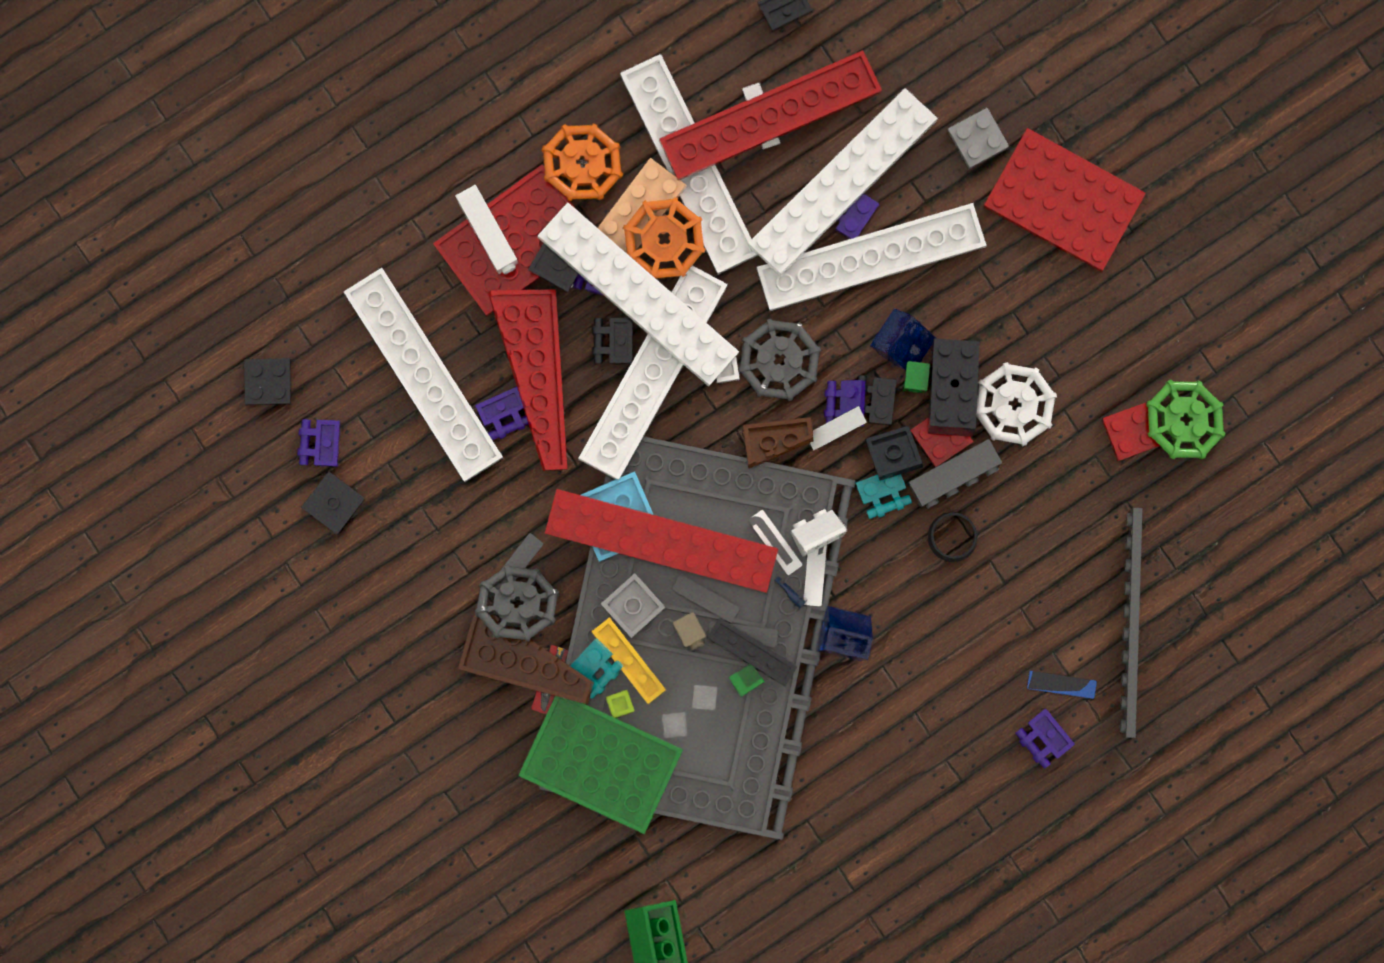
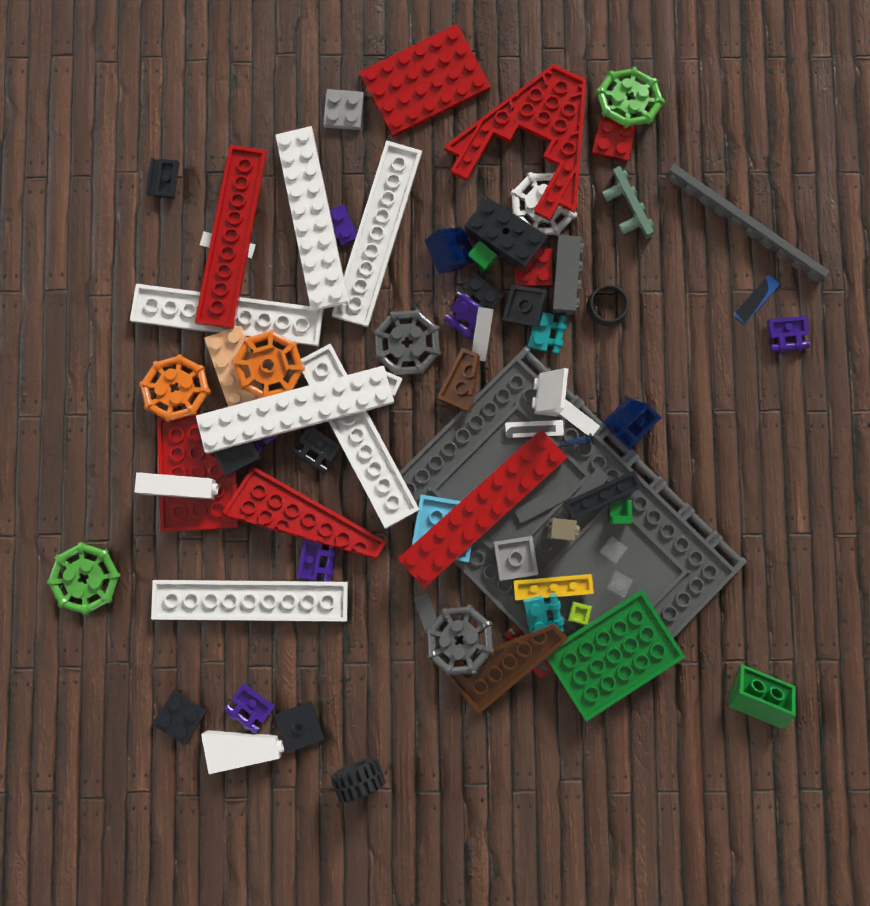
camera: 60 degrees left, 0 degrees up
none -> bright green plate [47,542,120,616]
none -> white slope [201,730,284,774]
none -> black tyre [331,758,386,802]
none -> red wing [444,64,586,221]
none -> sand green plate [602,166,655,239]

